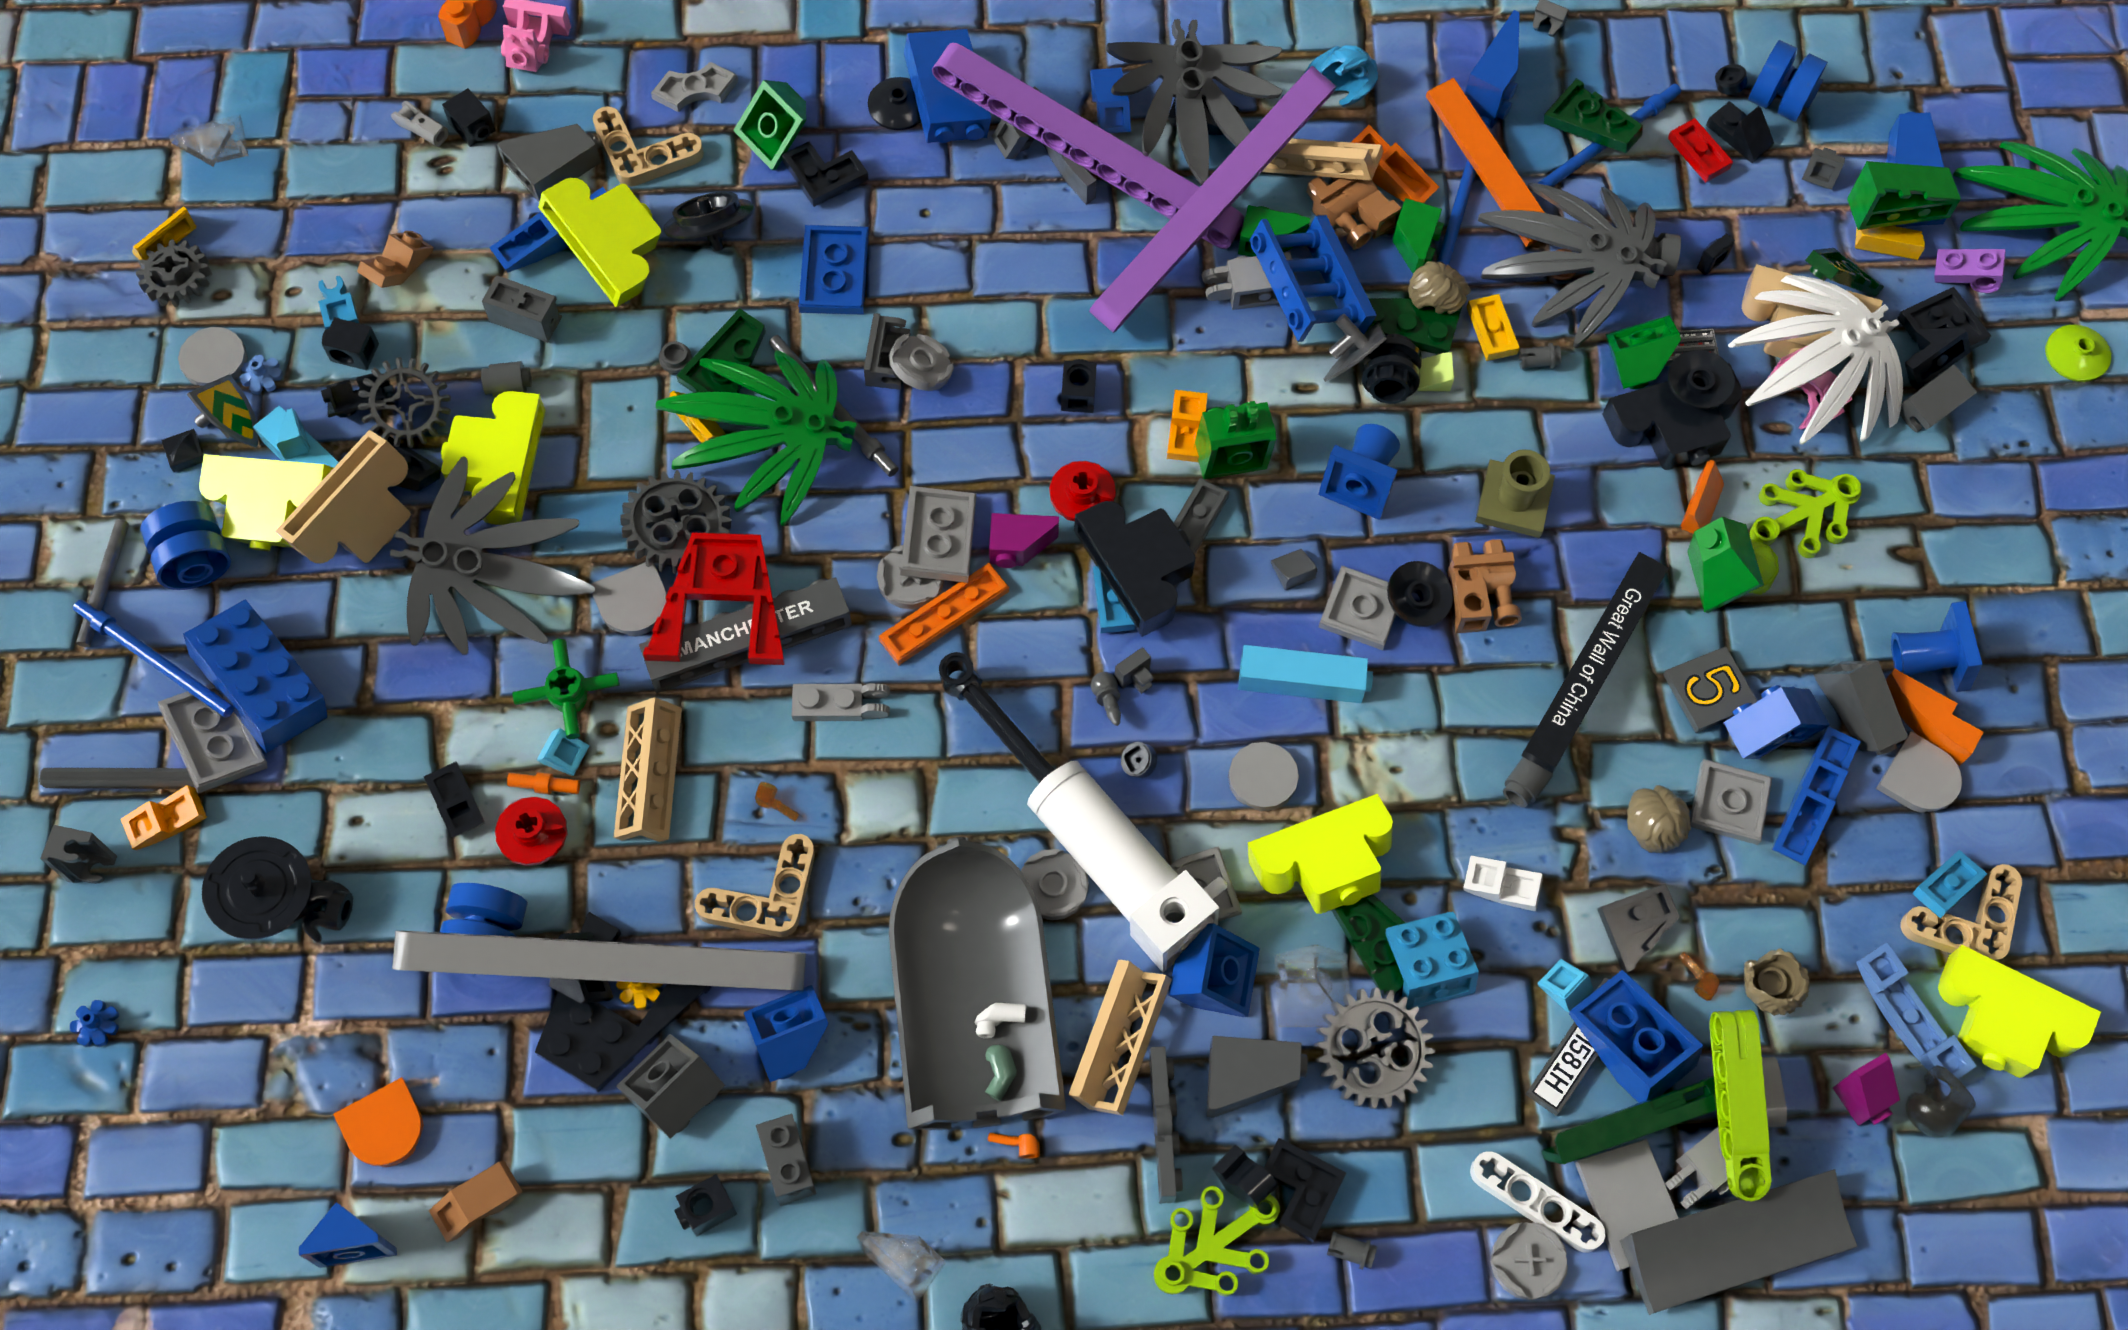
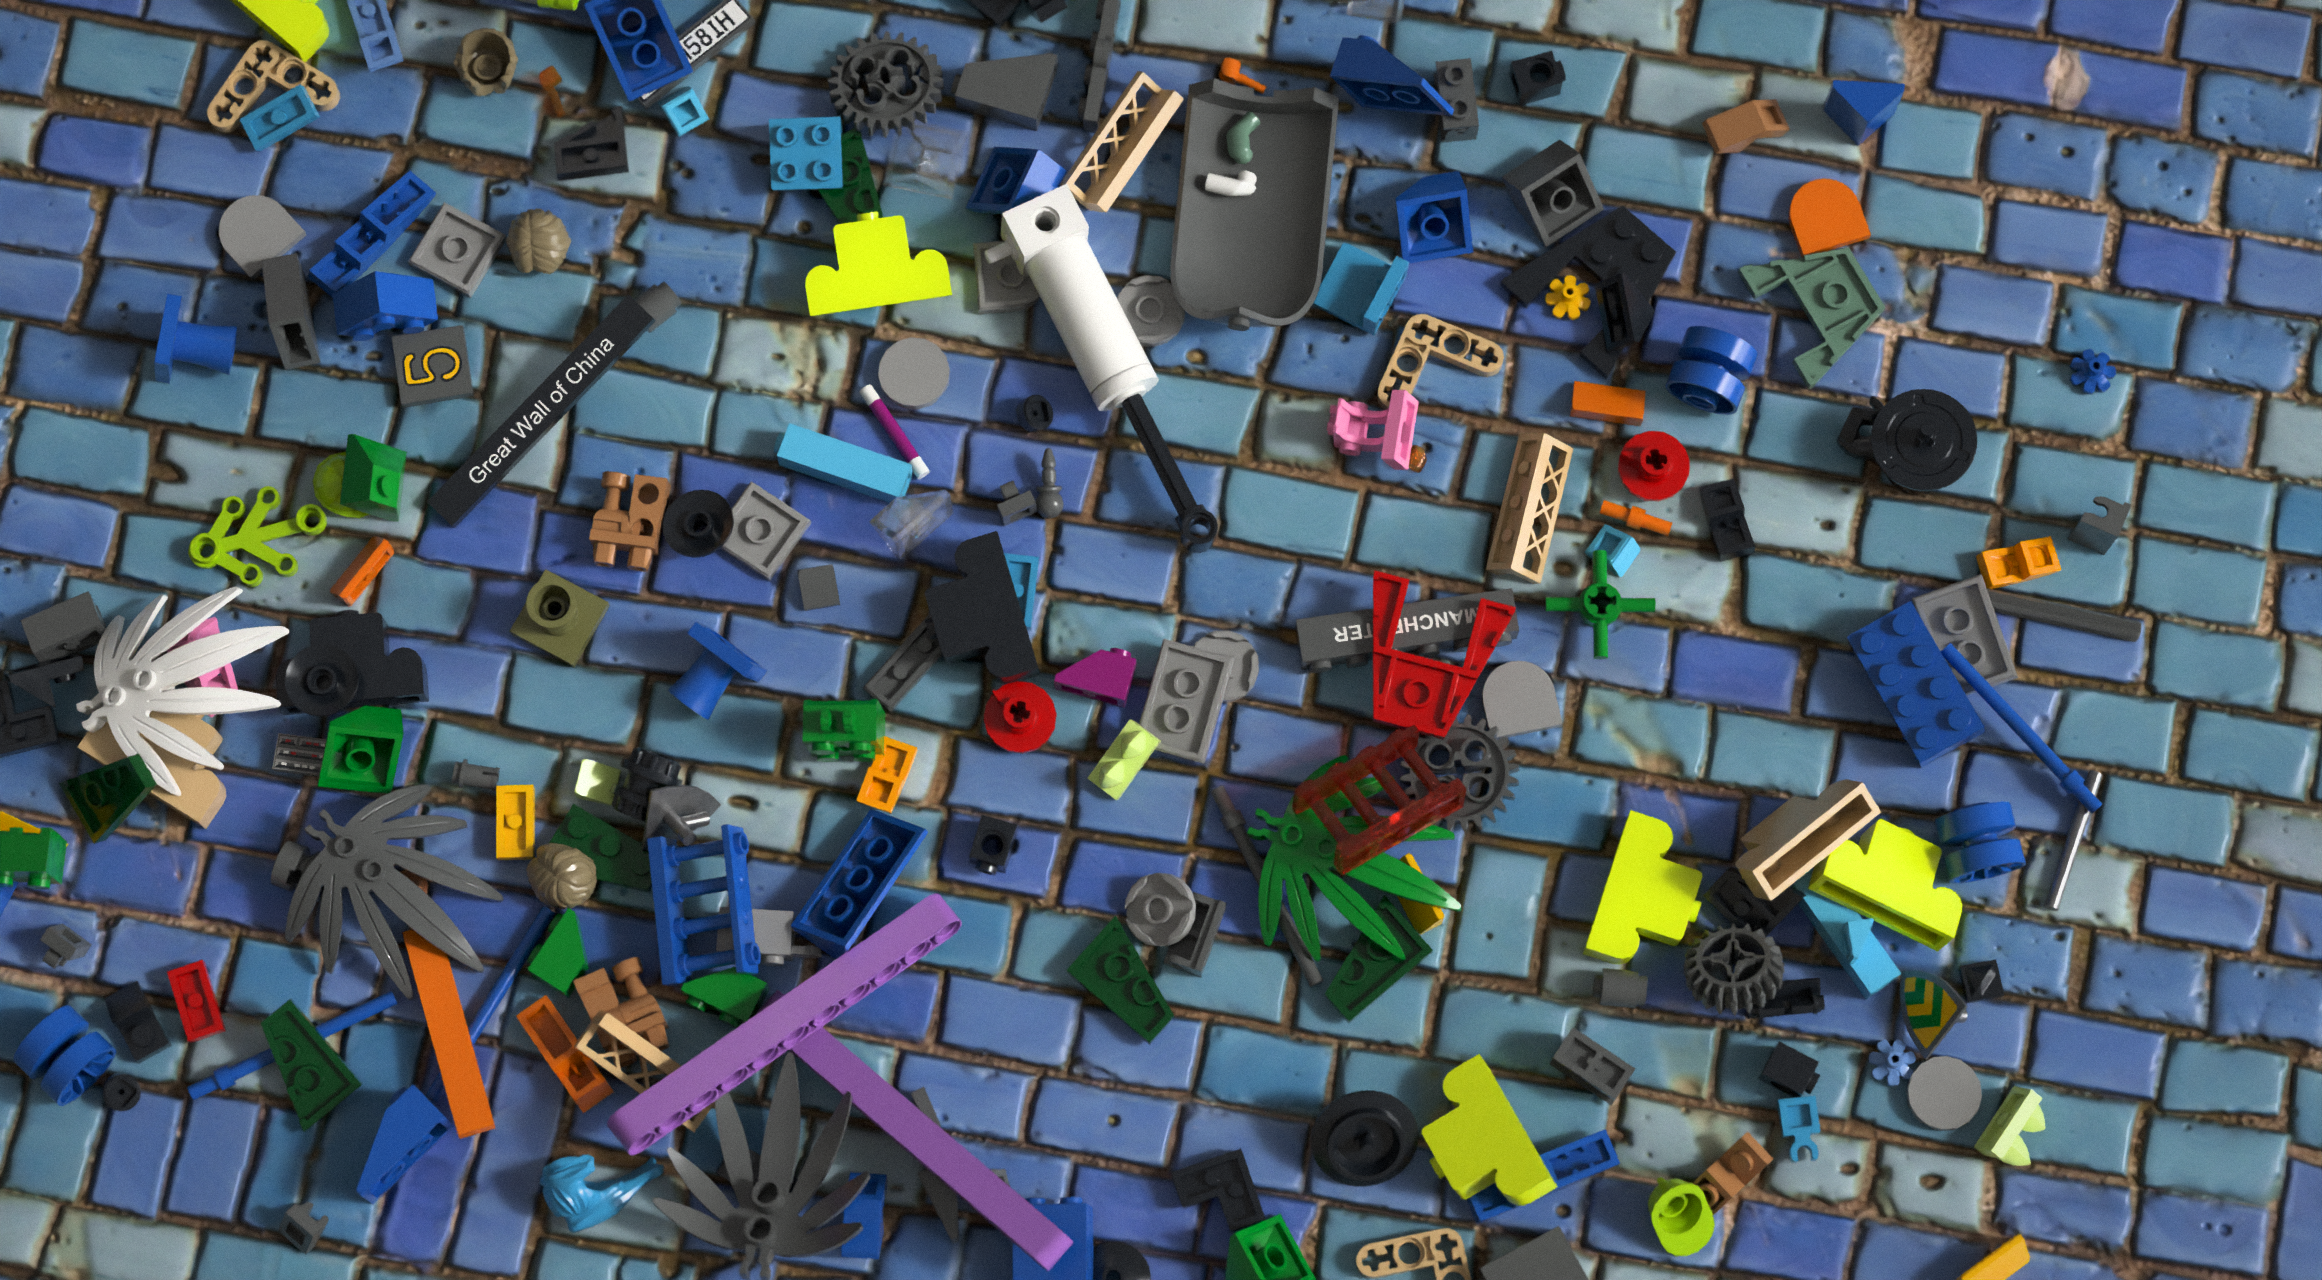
camera: 165 degrees left, 10 degrees up
dark grey gear [136,239,212,307] -> none
dark grey plant [390,456,595,655] -> none
light grey beam [392,931,806,990] -> none
dark grey plate [659,341,692,373] -> none
light grey hinge [792,683,890,721] -> none
blue tile [798,225,869,315] -> none
orange tile [878,563,1009,666] -> none
white slope [1463,856,1543,911] -> none
black tile [1697,233,1735,275] -> none
orange slope [1886,668,1984,766] -> none
none -> blue slope [791,809,928,960]
none -> magenta bar [859,384,930,479]
none -> clear slope [869,490,953,561]
none -> dark green wing [1066,915,1174,1045]
none -> yellowish green tile [1087,719,1161,800]
none -> clear red fence [1292,725,1467,875]
none -> dark azure bracket [1313,243,1409,336]
none -> bright pink tile [1327,390,1419,470]
none -> blue slope [1330,35,1454,116]
none -> orange slope [1570,381,1646,426]
none -> lime piece [1648,1177,1715,1256]
none -> sand green wing [1738,247,1886,390]
none -> yellowish green tile [1974,1086,2045,1166]

